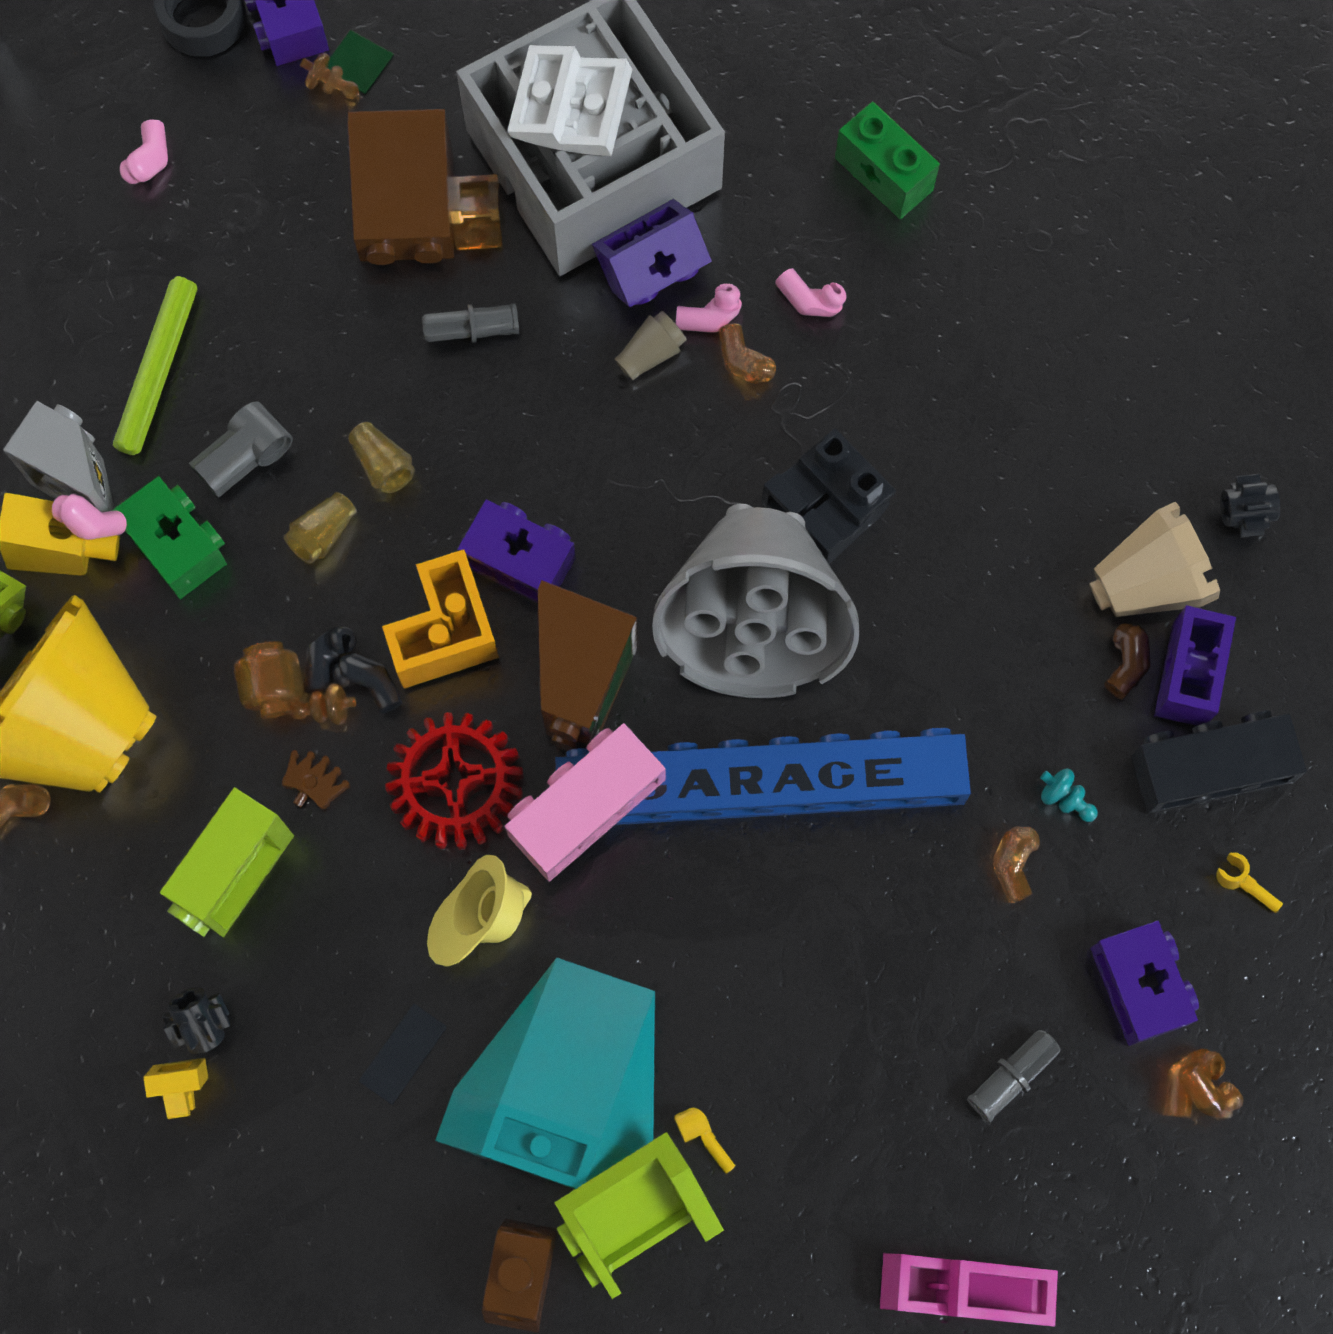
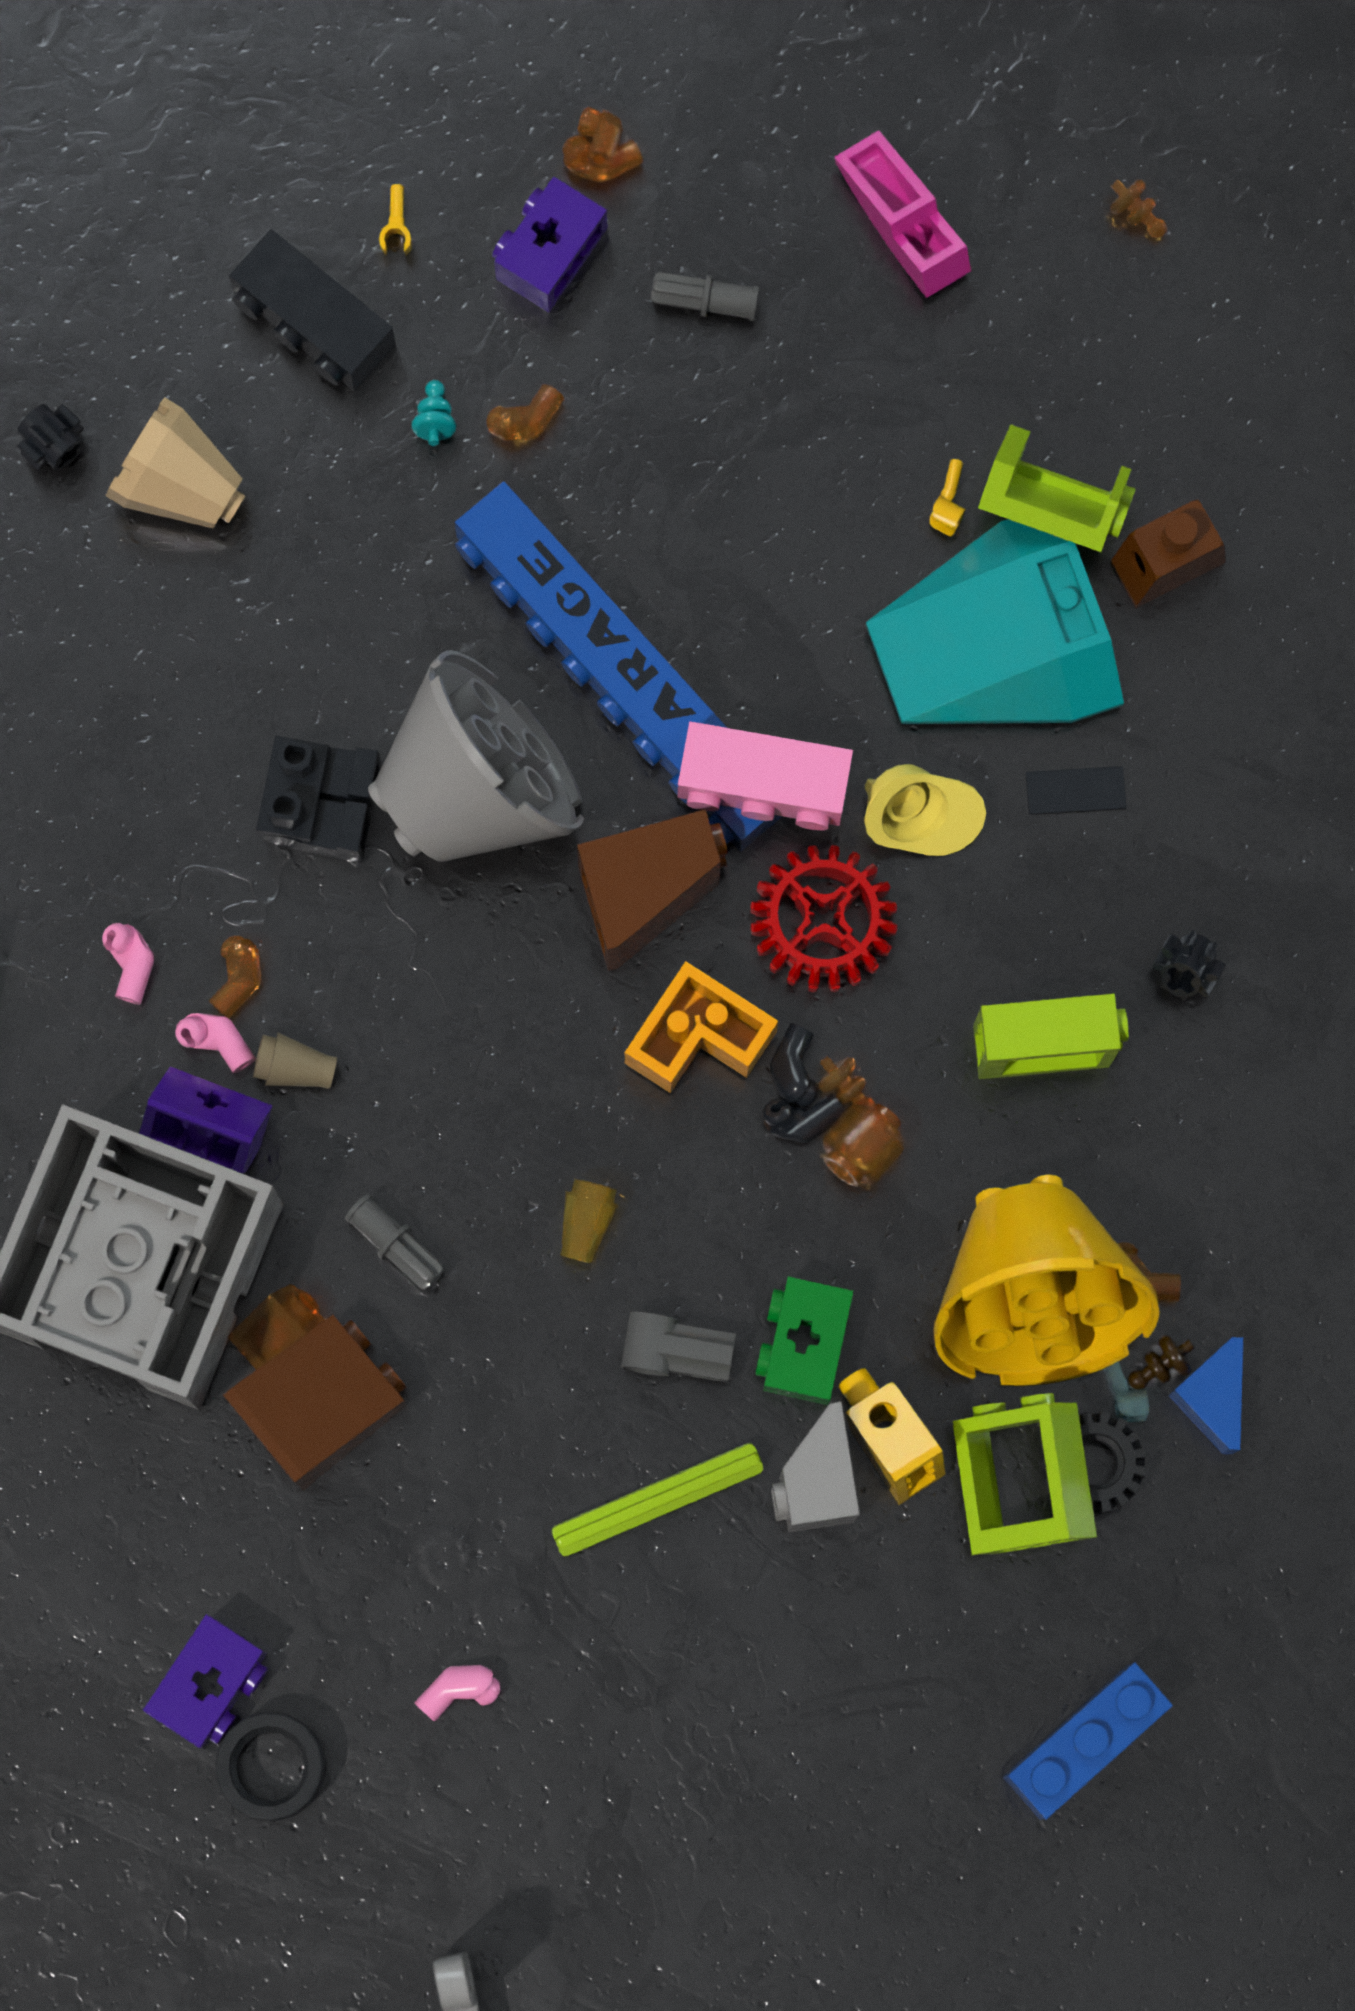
camera: 130 degrees left, 5 degrees up
bright pink arm [52,494,127,540] -> none
yellow tile [144,1058,208,1119] -> none
reddish brown piece [282,750,350,809] -> none
clear yellow cone [284,492,357,564] -> none
clear orange hair [300,53,359,99] -> none
dark green sticker [322,30,394,94] -> none
dark purple brick [457,499,576,603] -> none
white slope [507,45,632,156] -> none
reddish brown arm [1104,623,1151,699] -> none
dark purple brick [1154,605,1236,726] -> none

